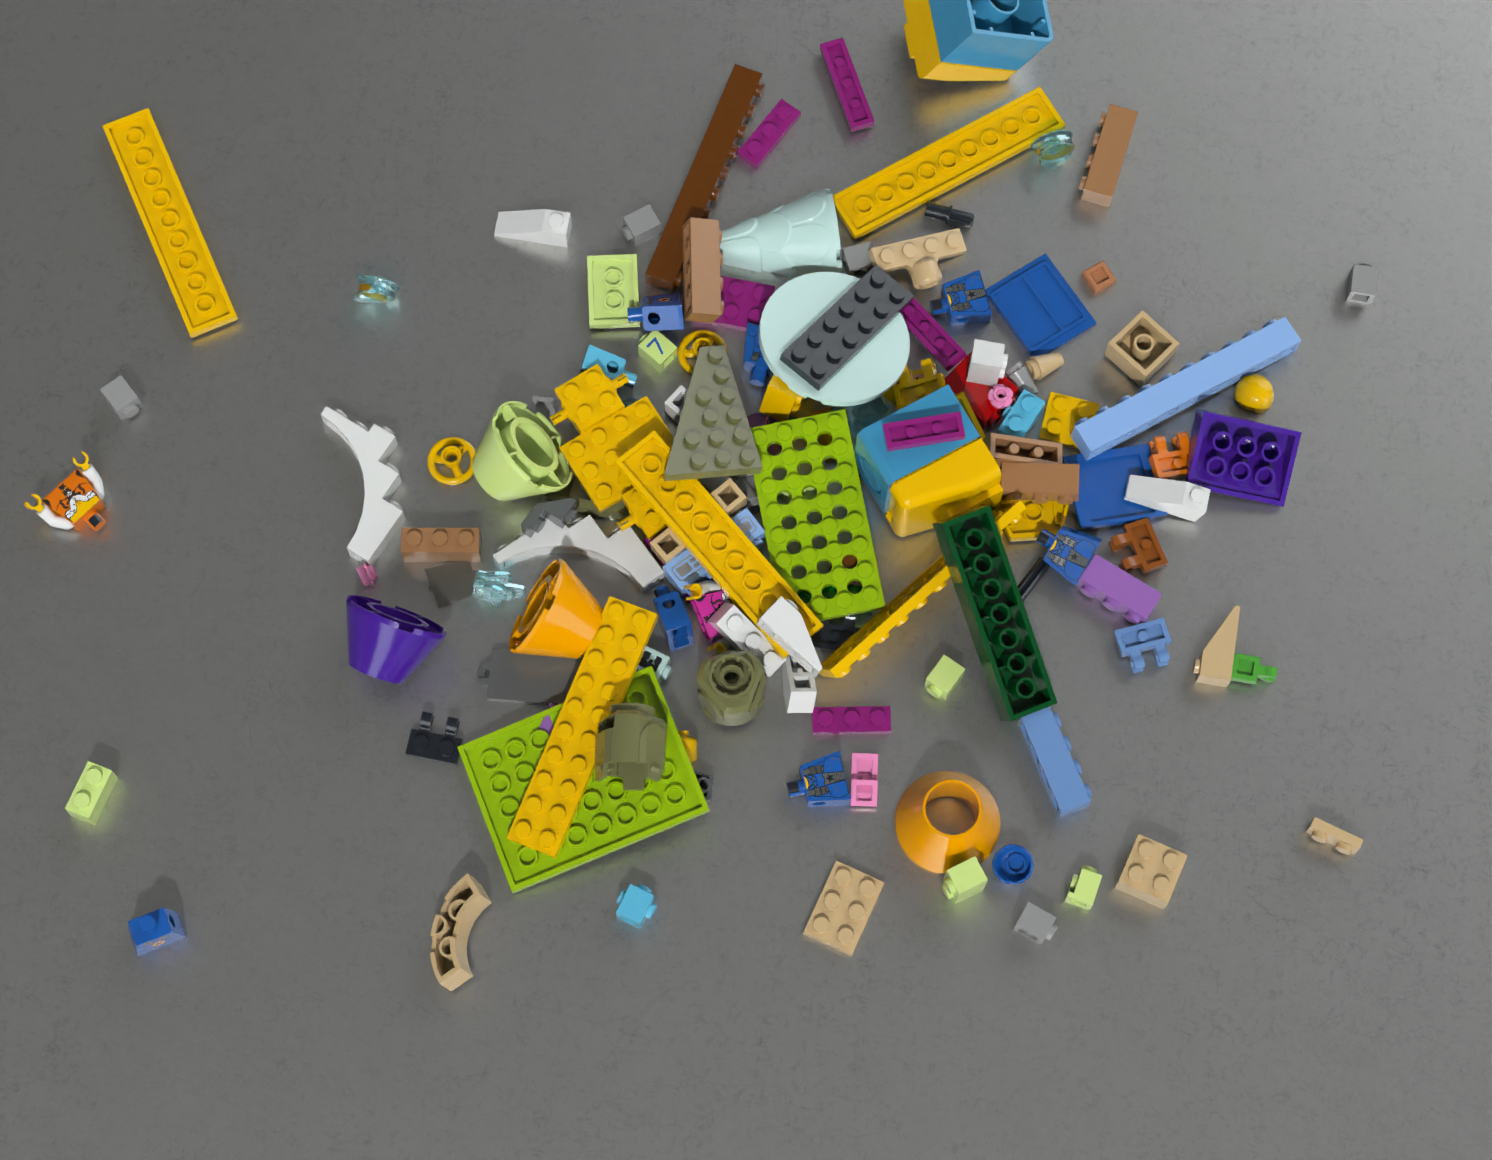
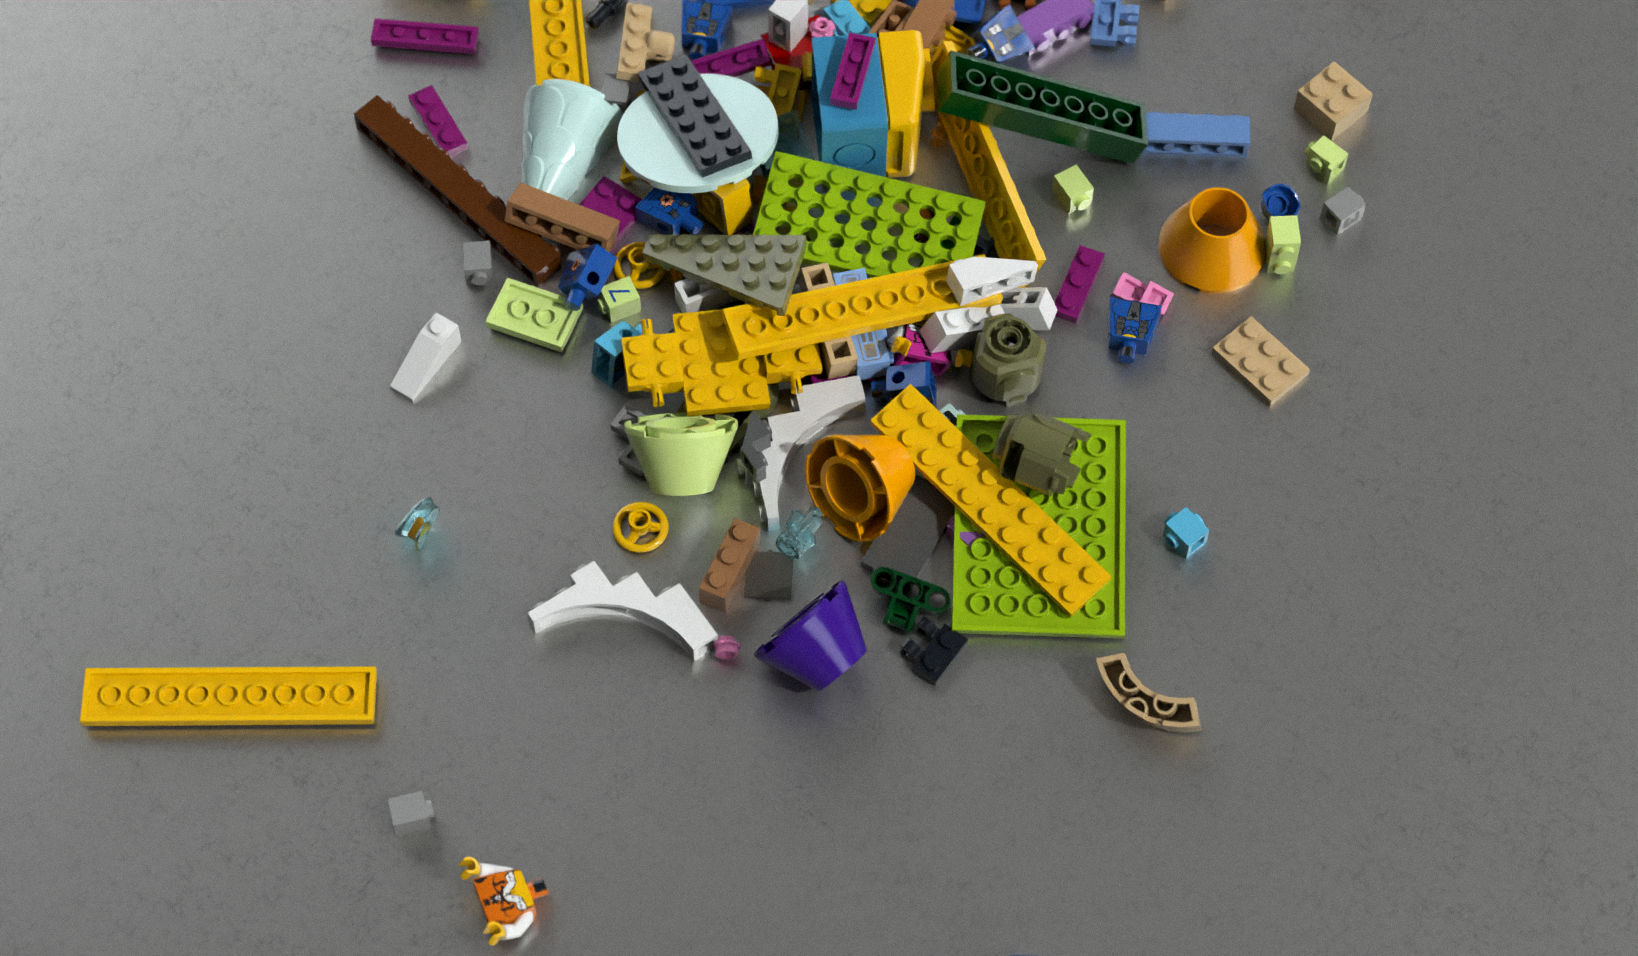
camera: 65 degrees left, 10 degrees down
none -> dark green piece [870,567,950,635]

